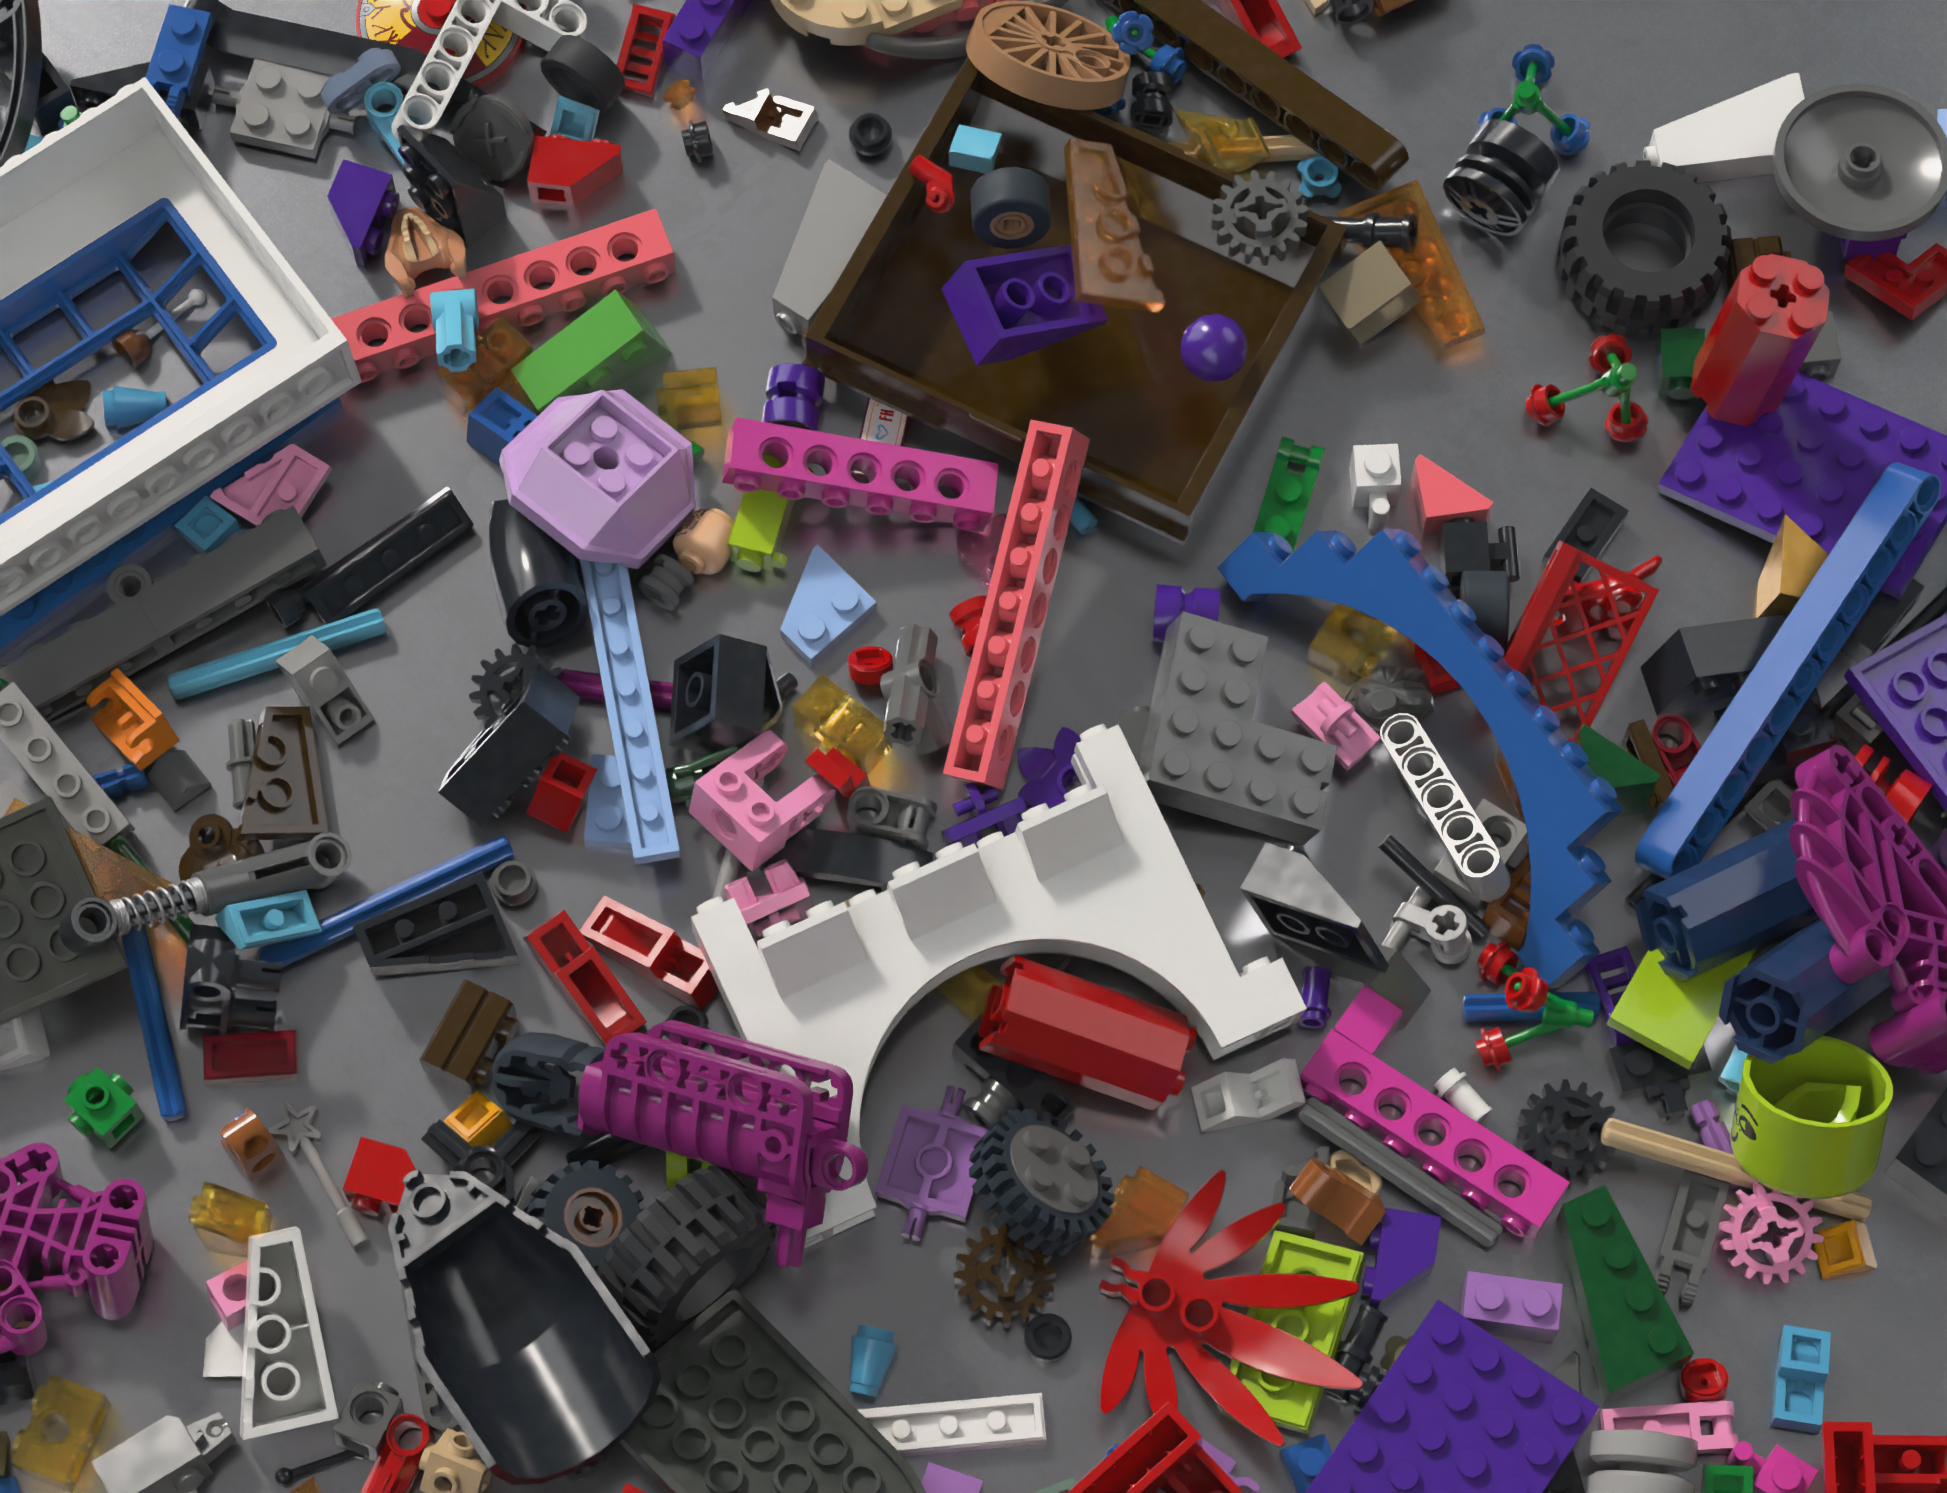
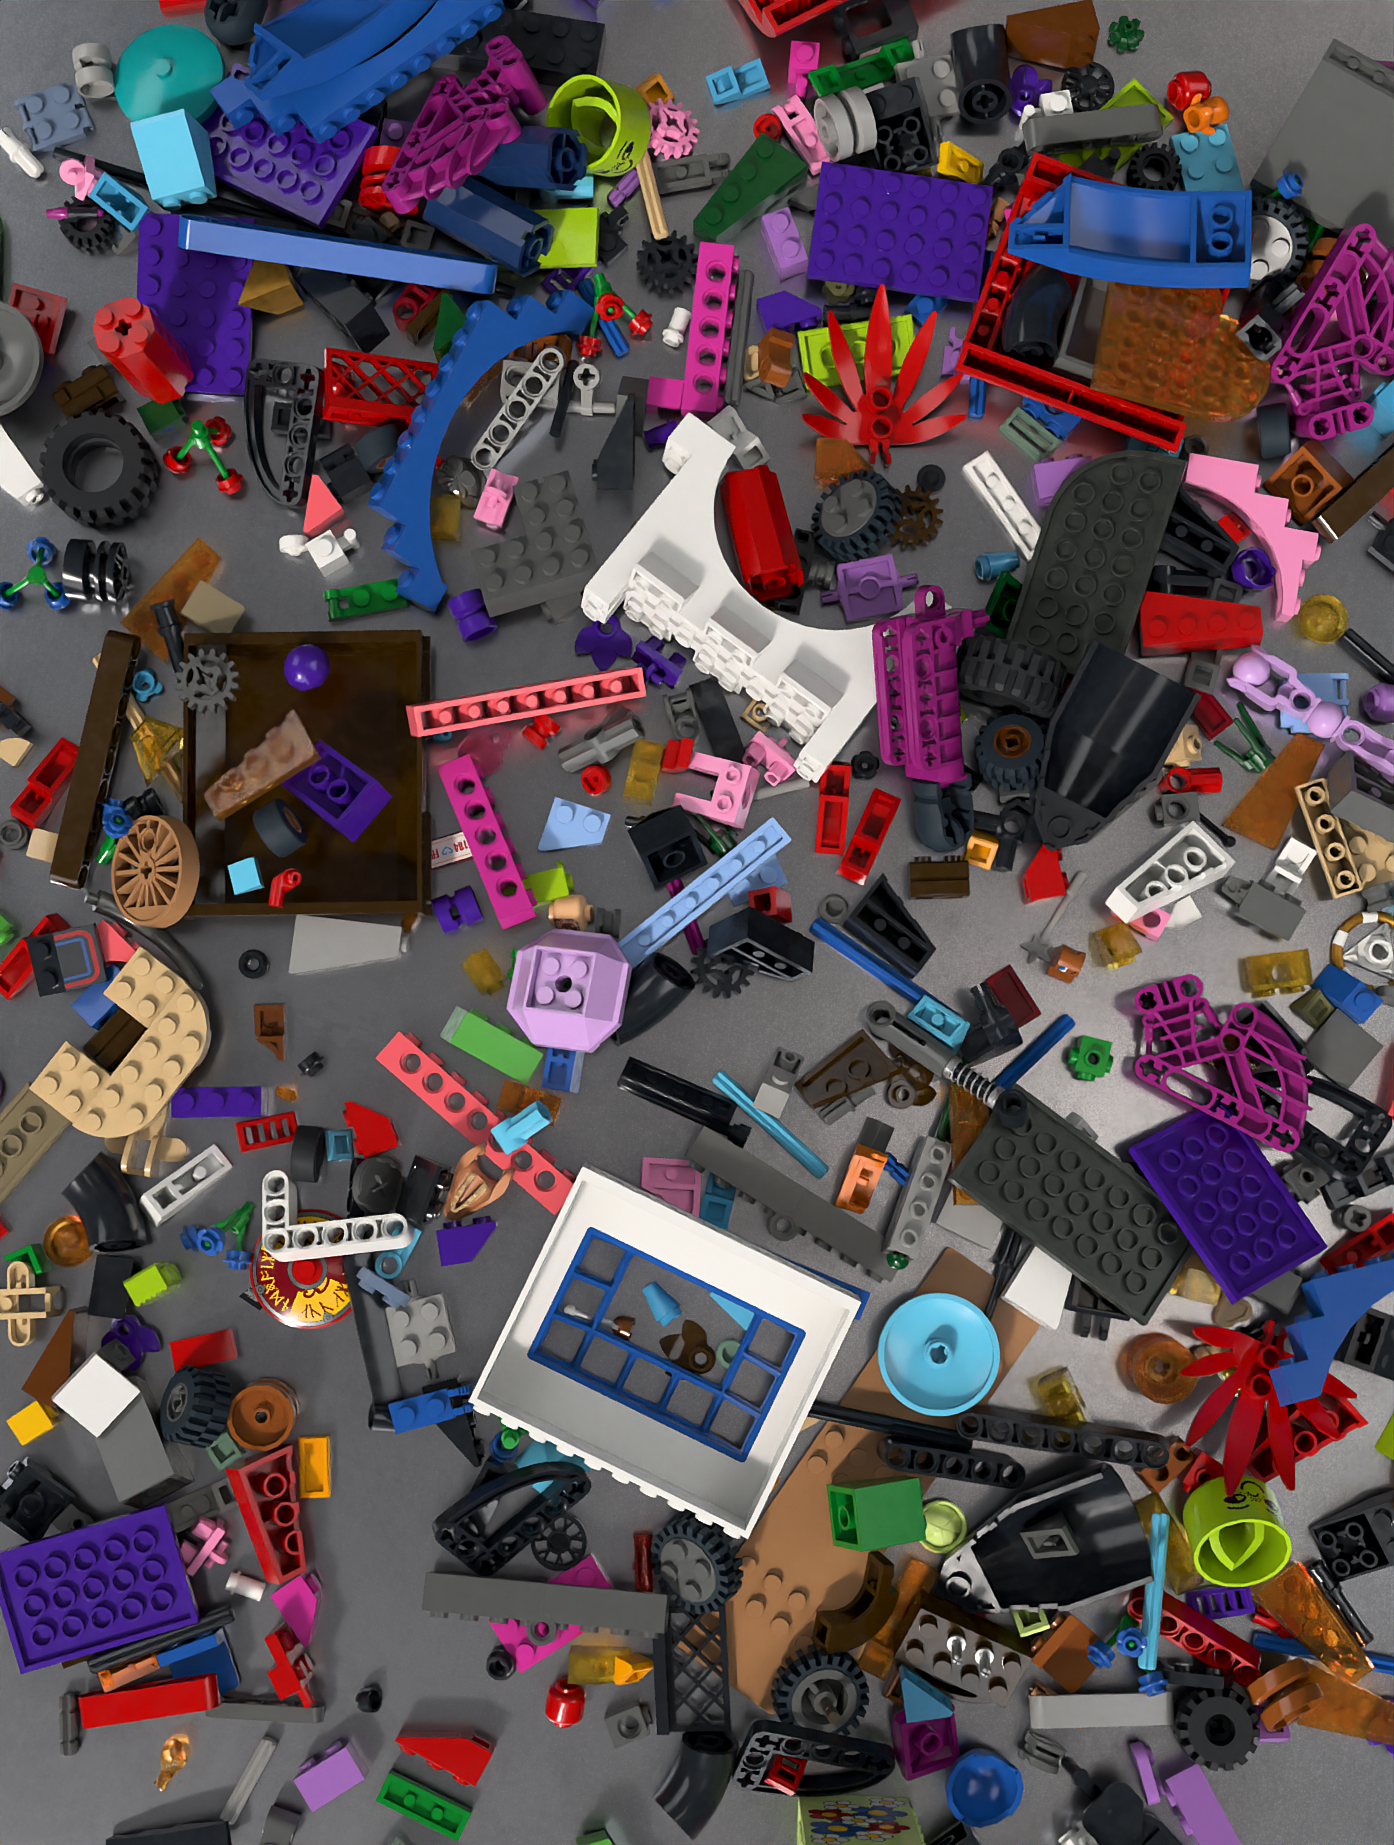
camera: 115 degrees left, 15 degrees up
none -> black beam [244,358,325,509]
none -> white tile [279,535,309,556]
none -> dark green slope [974,570,1023,639]

